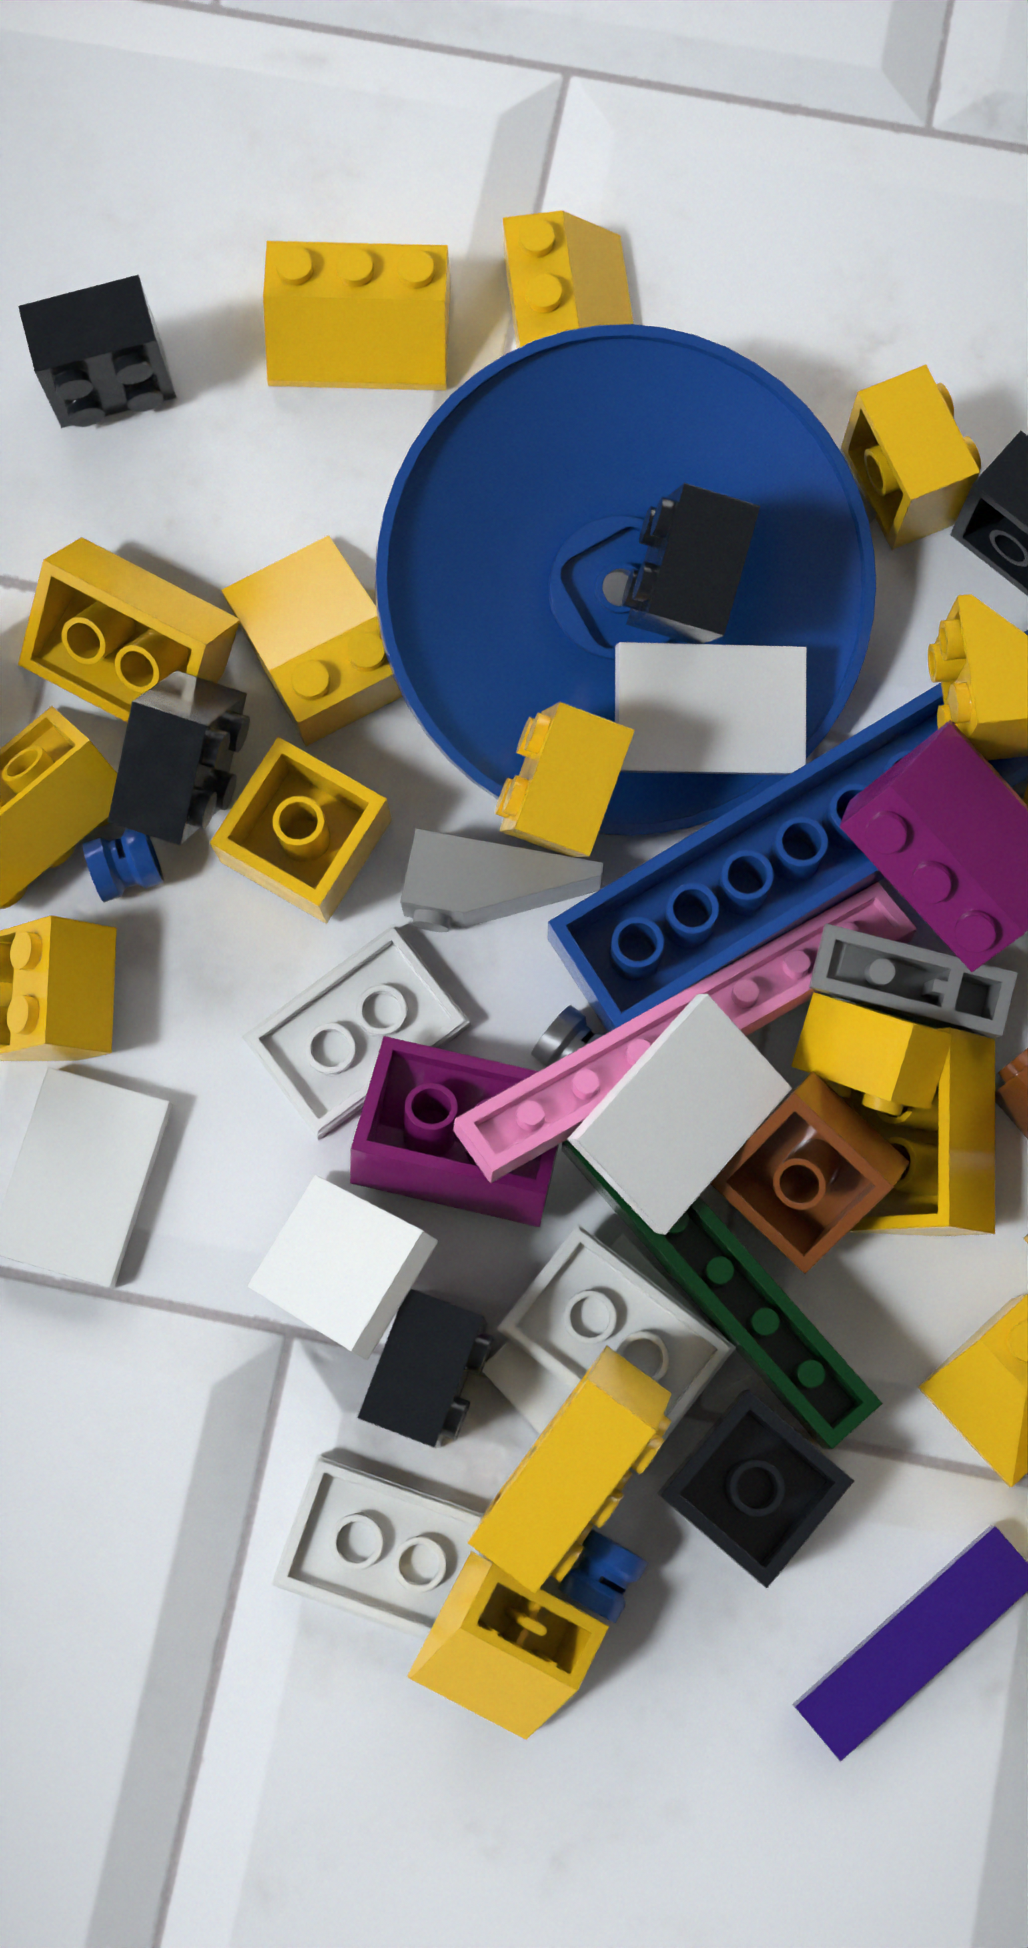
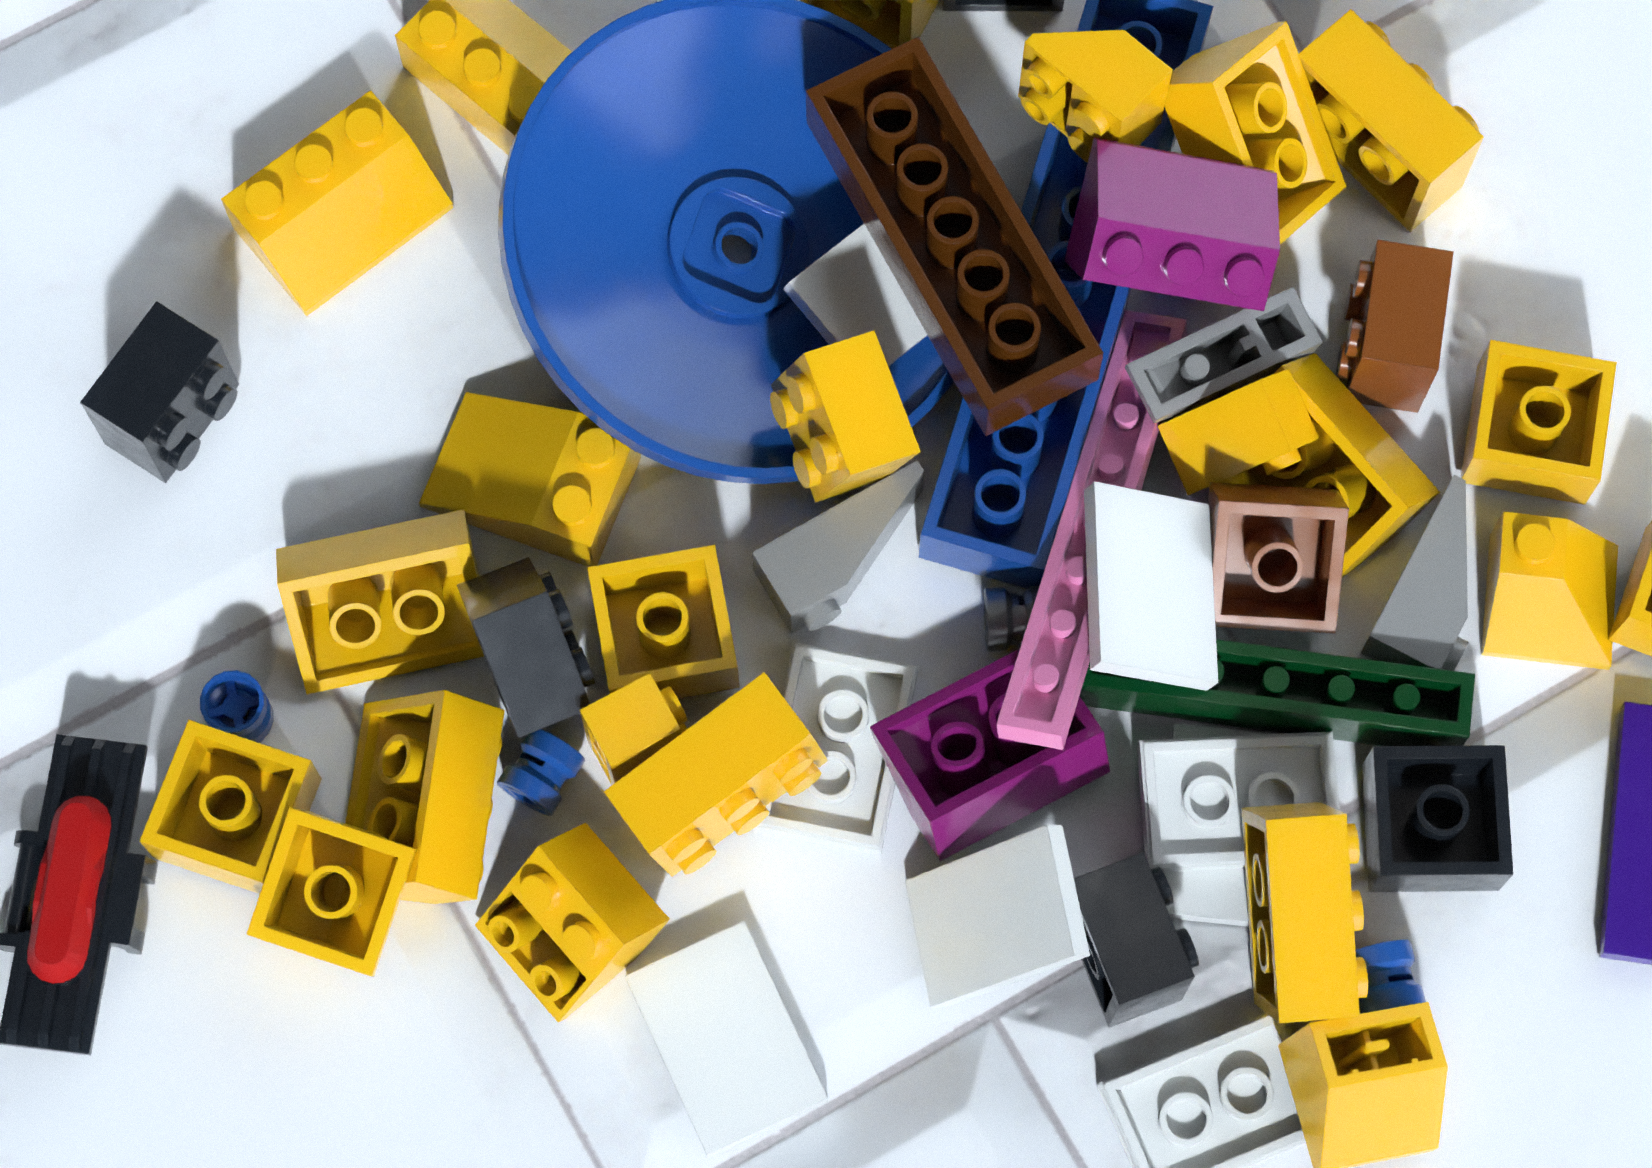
camera: 45 degrees left, 5 degrees down
black brick [622,483,760,644] -> none
none -> yellow brick [580,673,688,786]
none -> yellow brick [603,672,828,877]
none -> reddish brown brick [806,36,1103,436]
none -> light grey slope [1360,475,1469,671]

